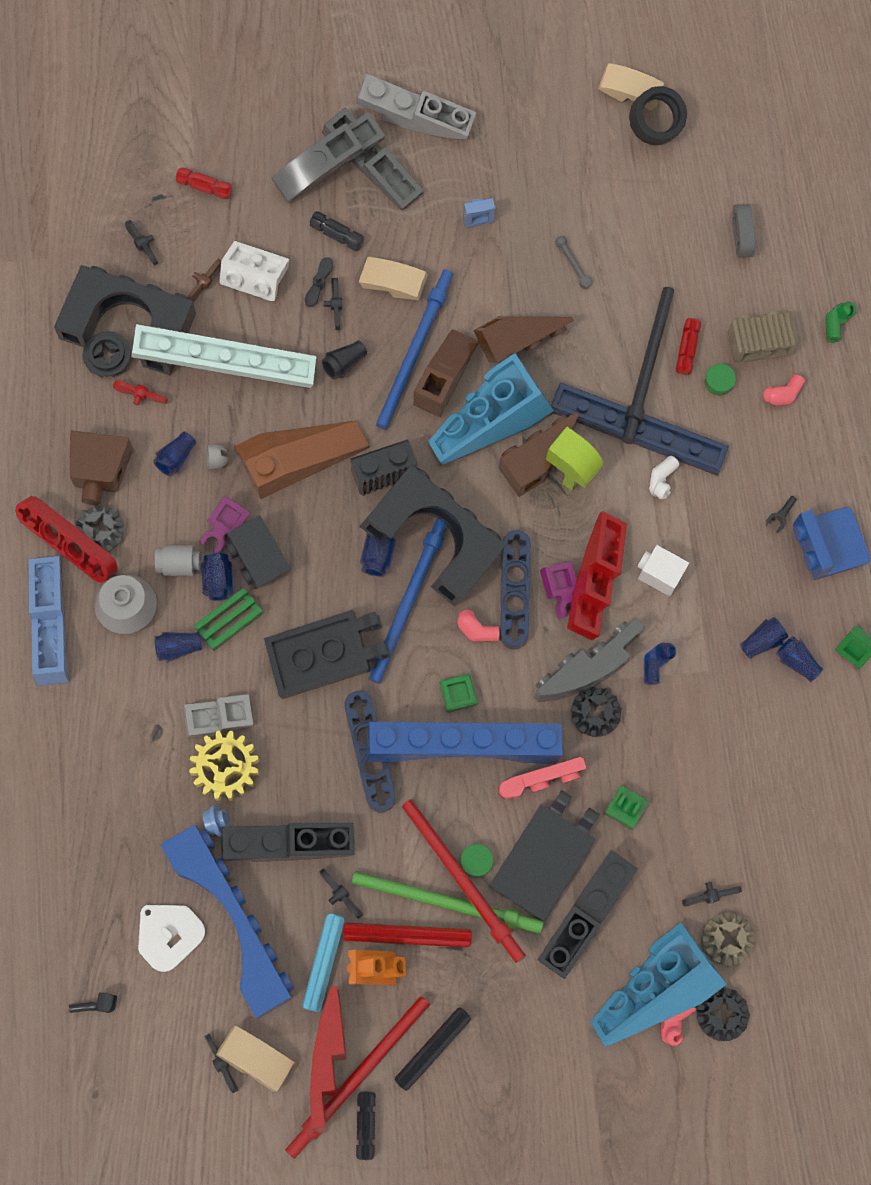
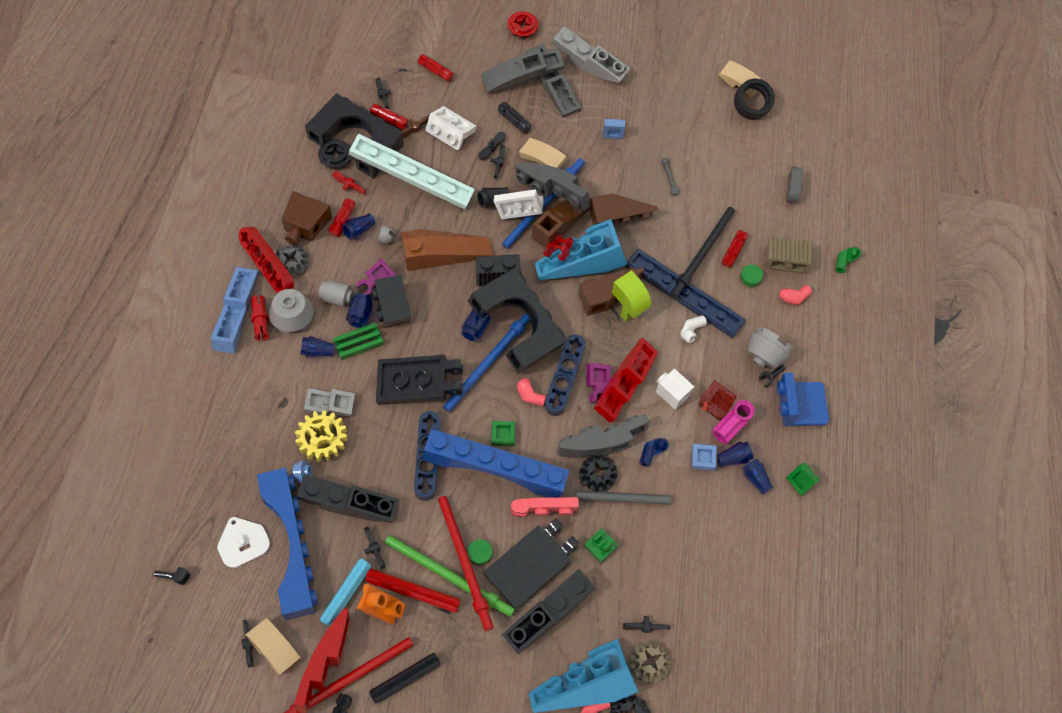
camera: 15 degrees right, 10 degrees down
none -> red pin [250,295,269,341]
none -> red axle [329,198,355,237]
none -> red axle [370,104,408,130]
none -> white bracket [494,189,544,219]
none -> red gear [507,11,539,39]
none -> dark grey slope [514,163,591,211]
none -> red piece [543,235,574,261]
none -> dark grey piece [575,491,671,505]
none -> medium blue plate [691,444,717,471]
none -> clear red panel [698,380,737,420]
none -> dark pink piece [712,400,755,445]
none -> light grey cone [747,327,793,369]

